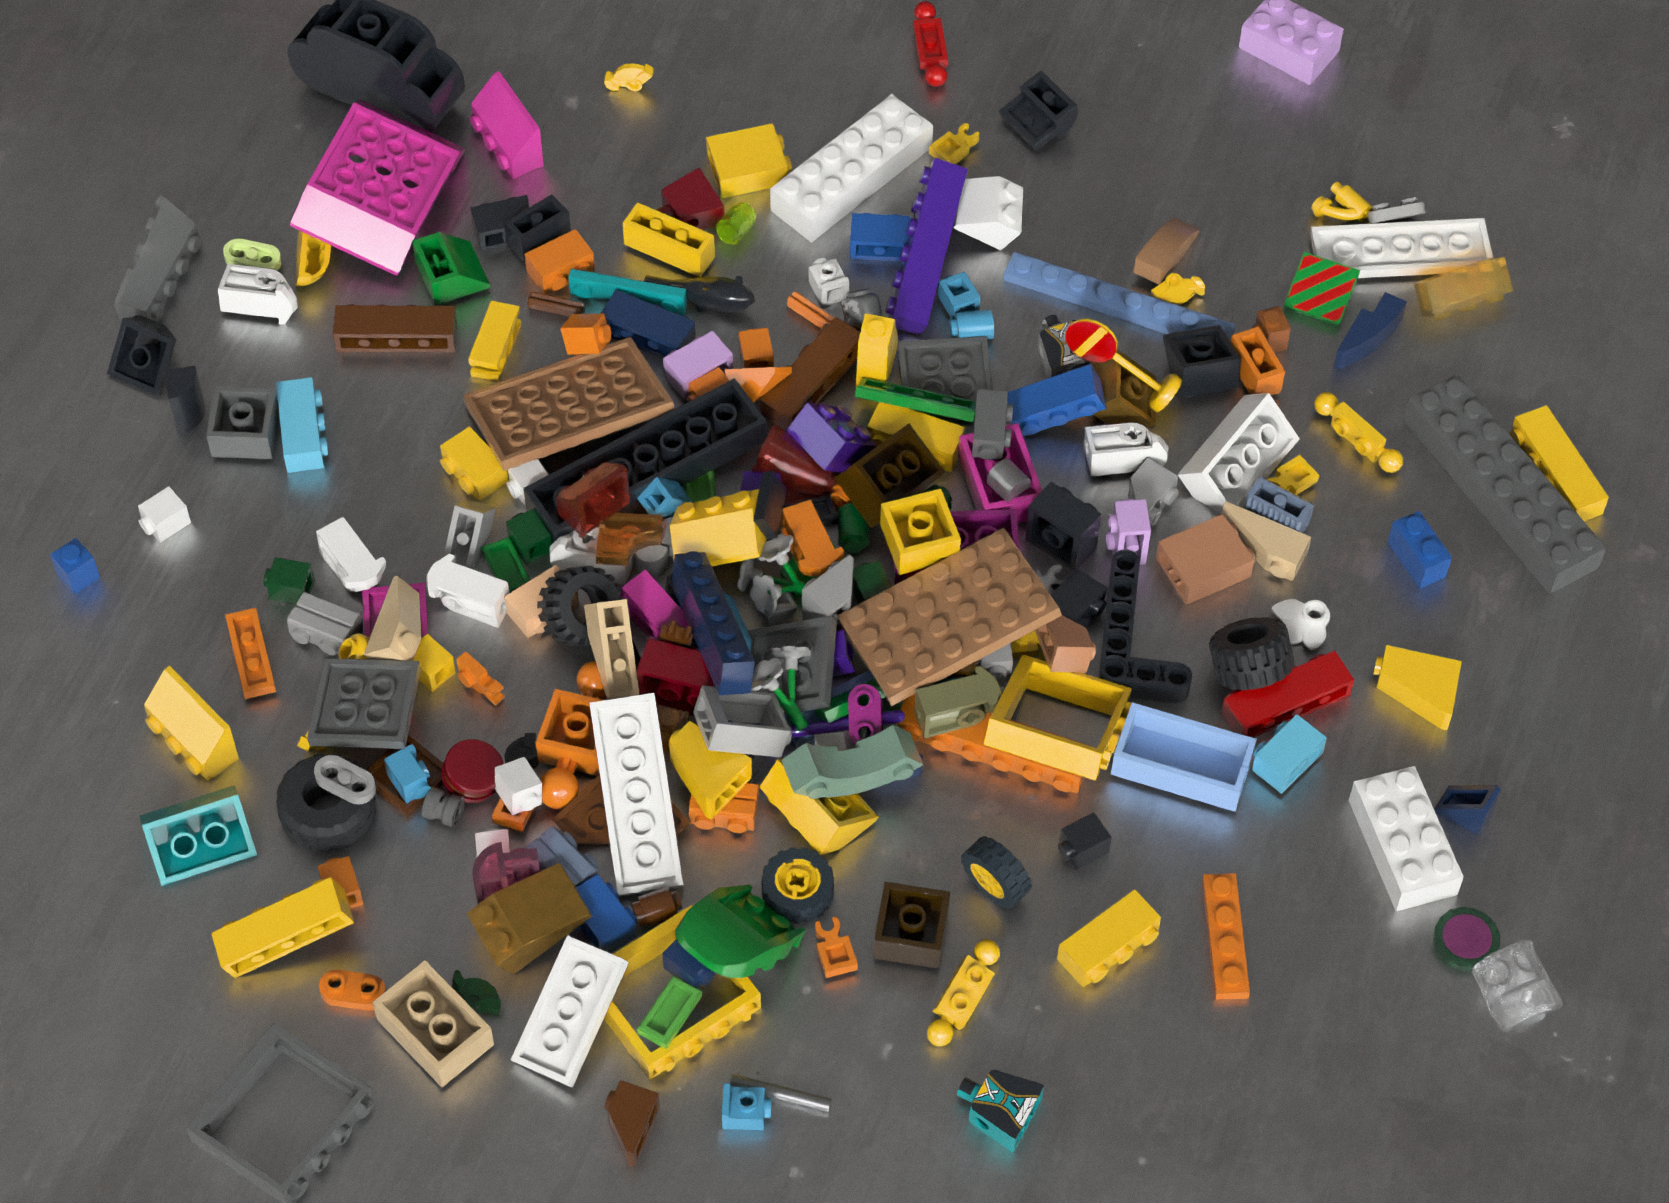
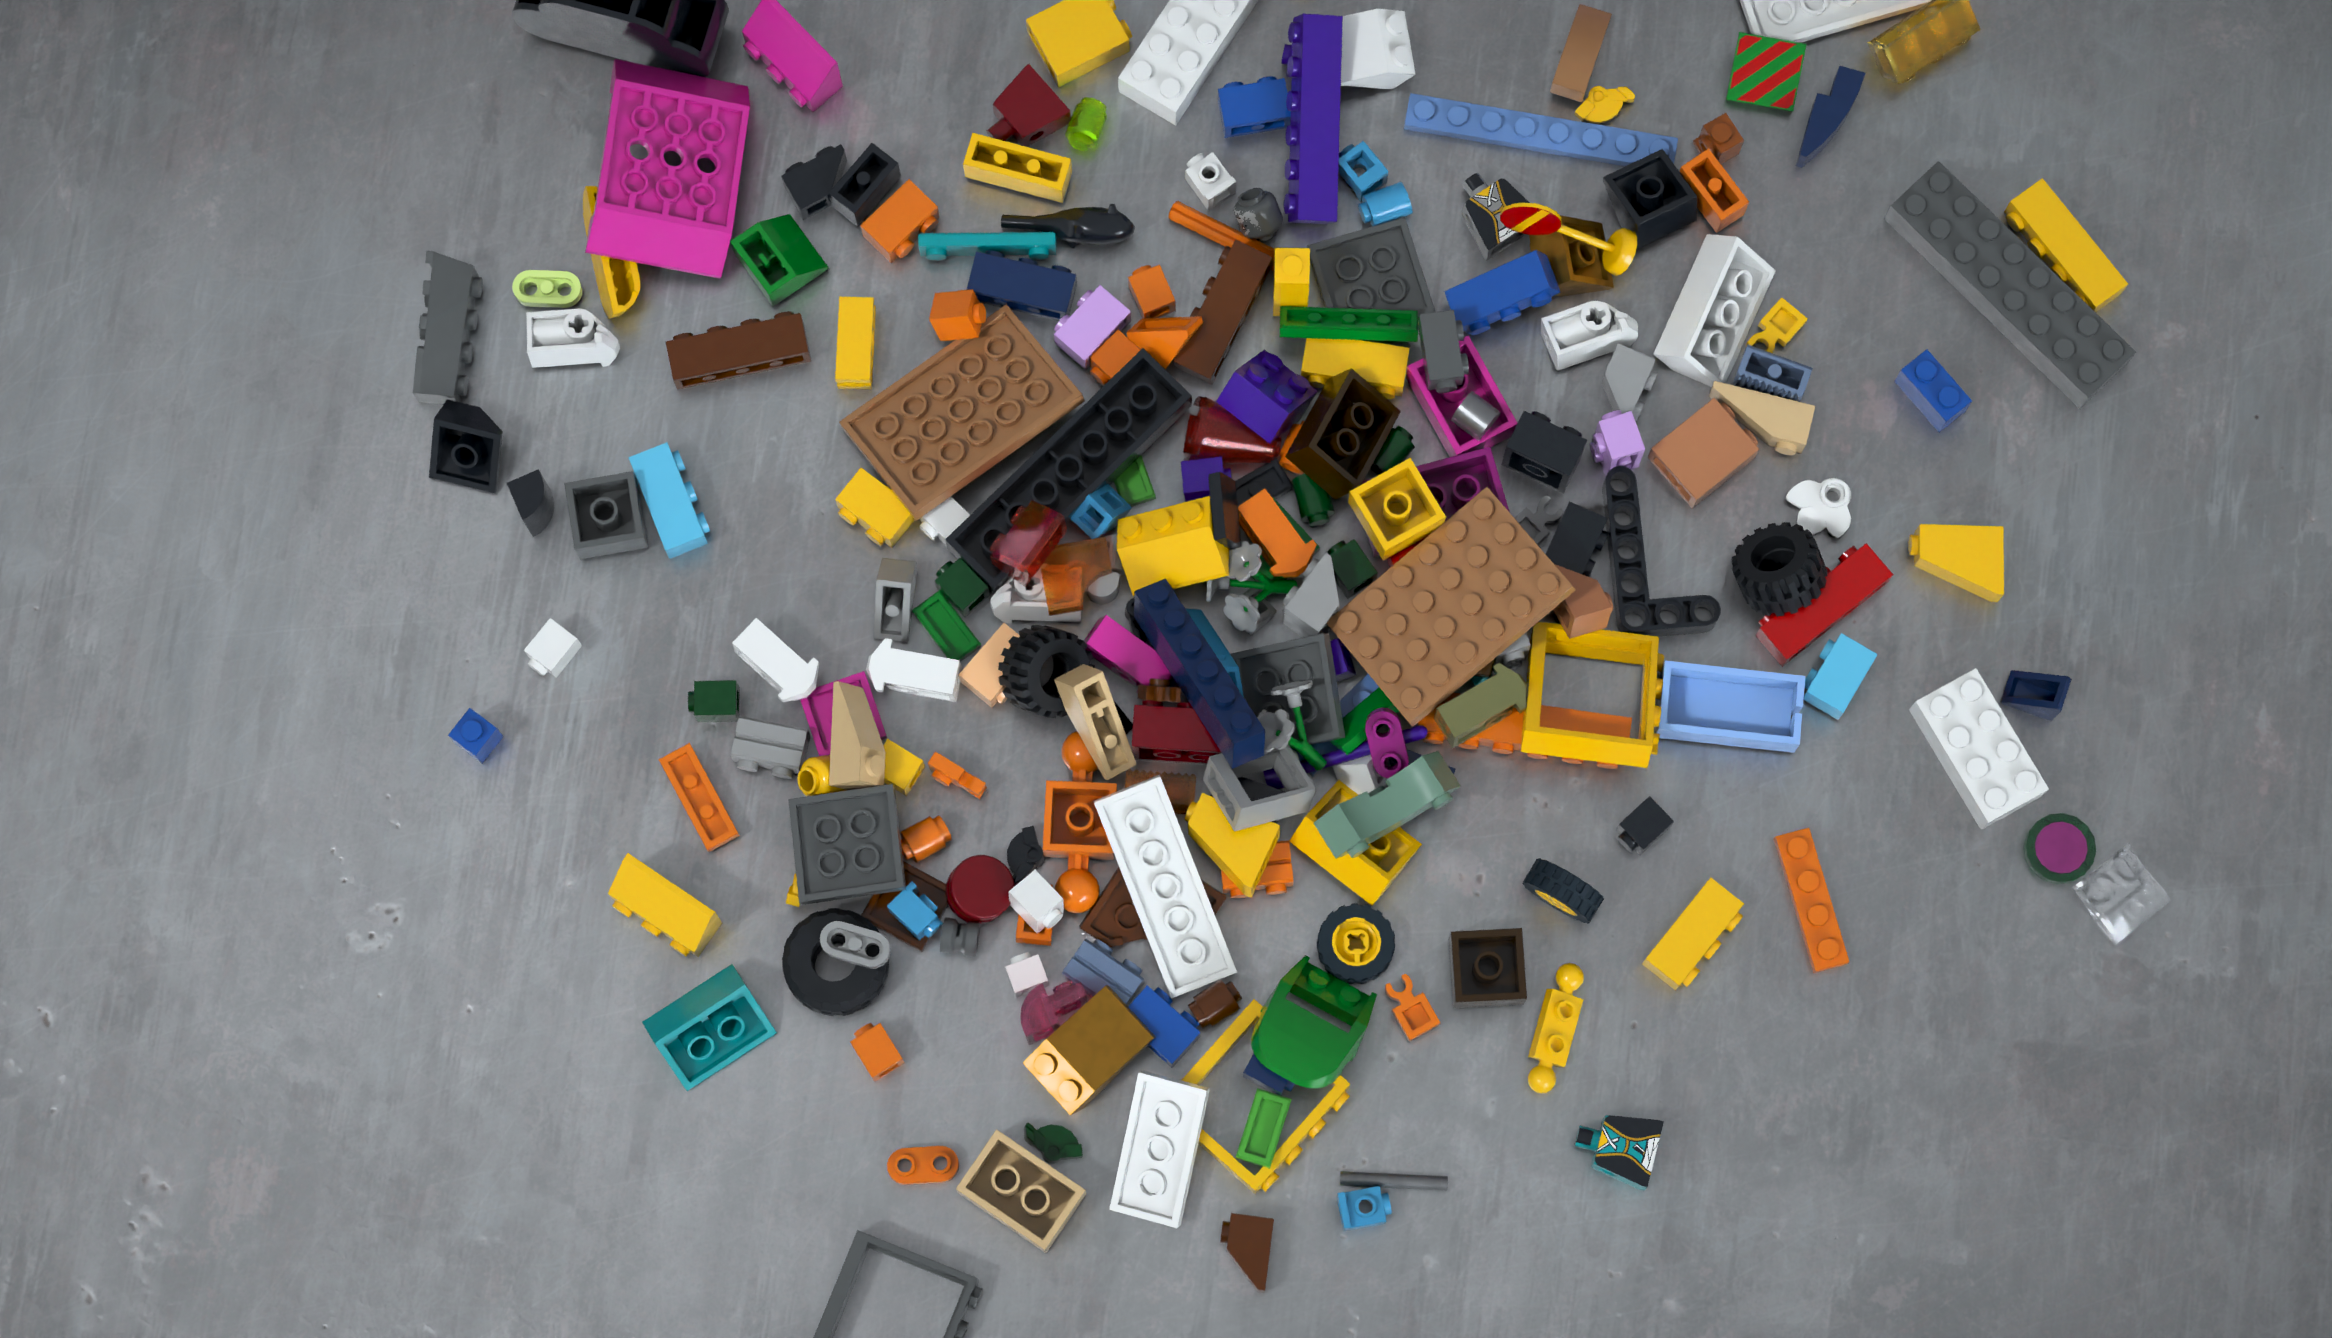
camera: 10 degrees left, 20 degrees up
yellow brick [211,877,355,978] -> none
reddish brown axle [527,291,586,317] -> none
yellow plate [1314,392,1403,473] -> none
none -> orange brick [900,815,952,863]

